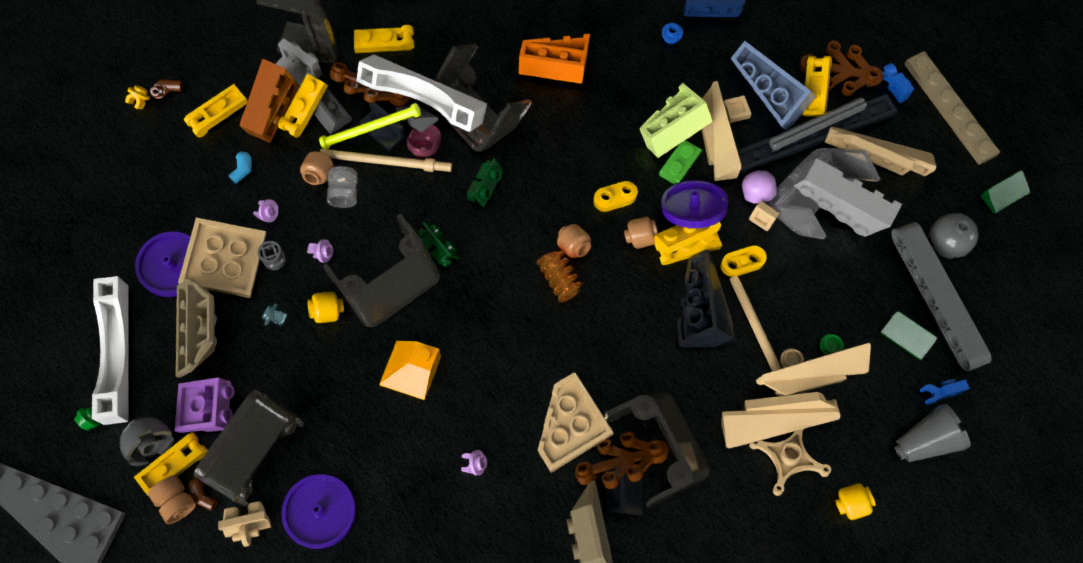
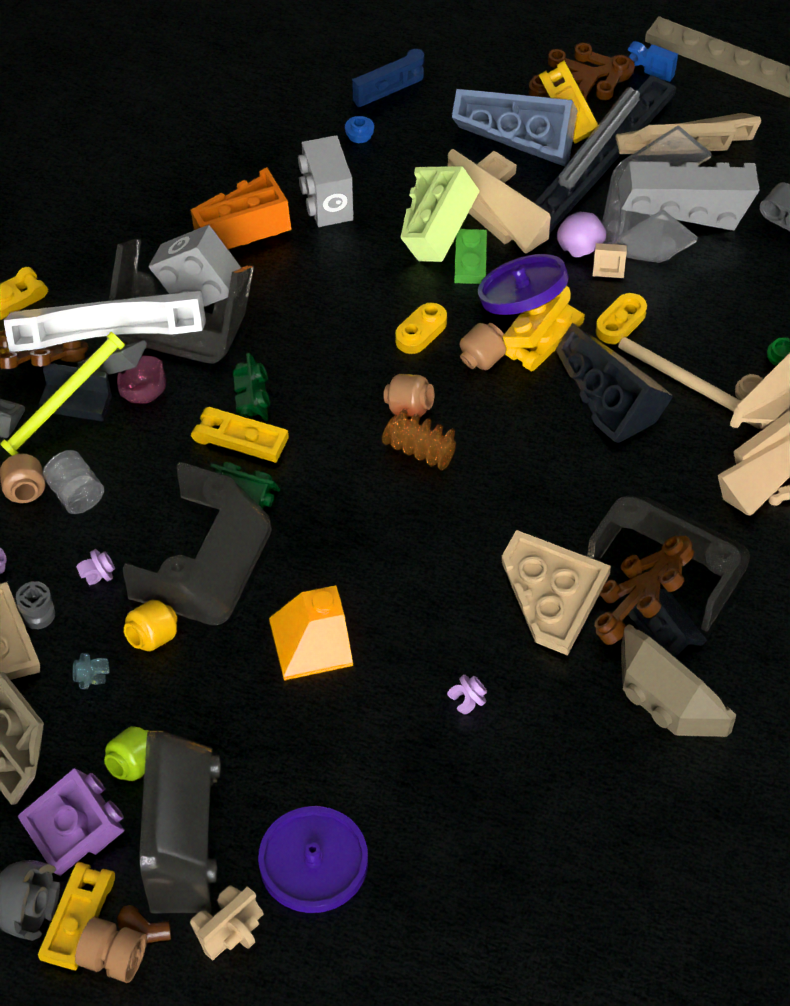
camera: 30 degrees left, 15 degrees down
tan bar [320,149,452,172] -> none
none -> lime head [104,726,160,781]
none -> light grey brick [148,225,245,306]
none -> yellow plate [191,407,289,463]
none -> light grey brick [298,135,353,227]

